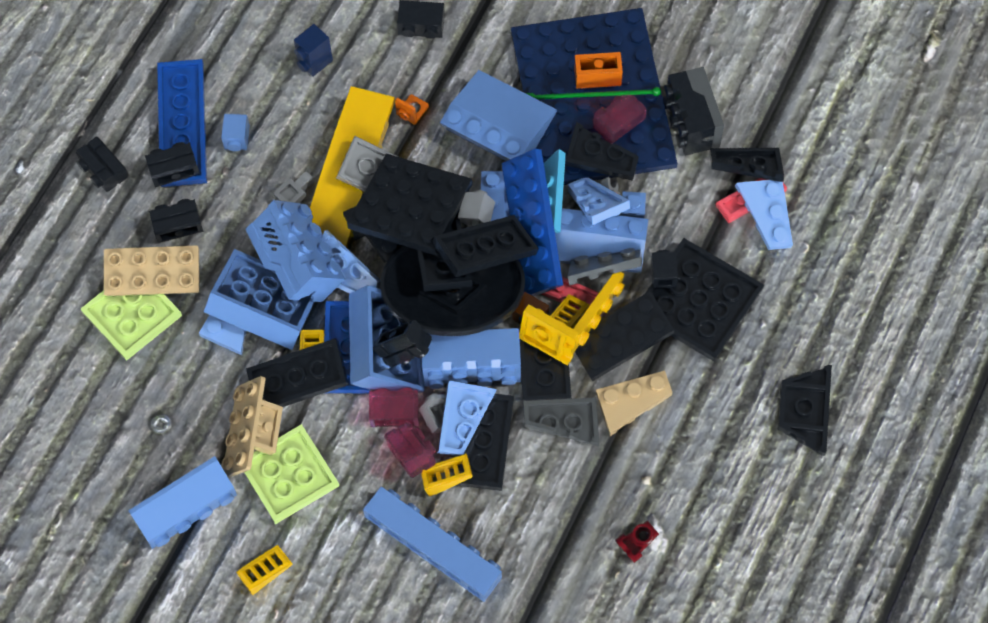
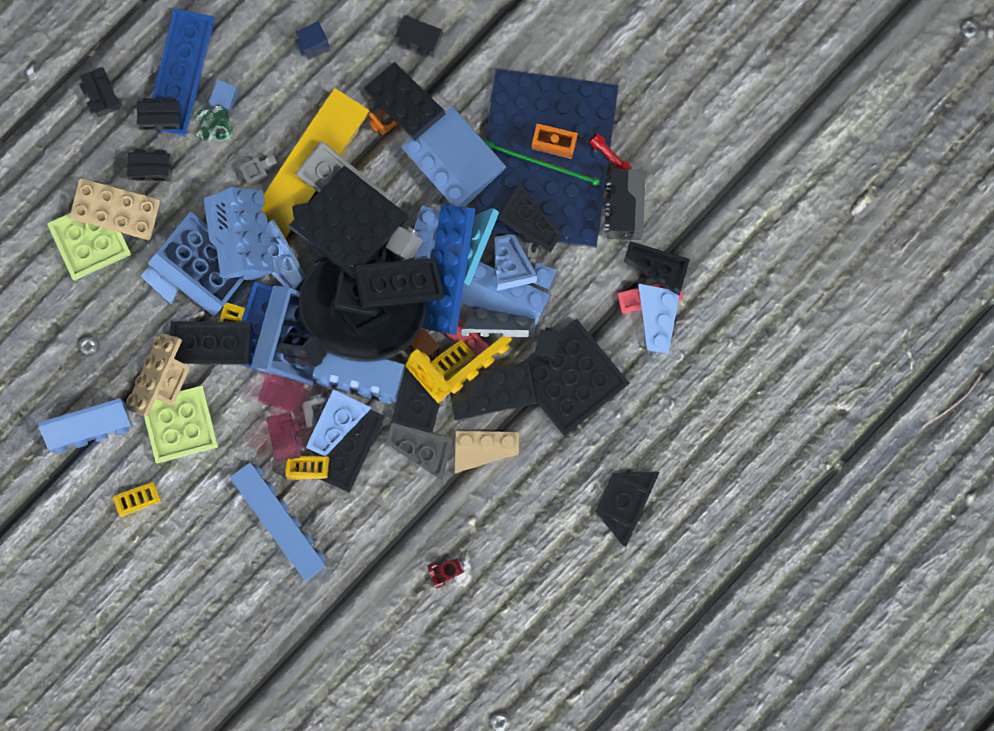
camera: 15 degrees right, 15 degrees up
clear pink brick [593,95,647,144] -> none
none -> clear green plate [196,104,233,142]
none -> black plate [363,62,446,141]
none -> red bar [589,133,632,169]

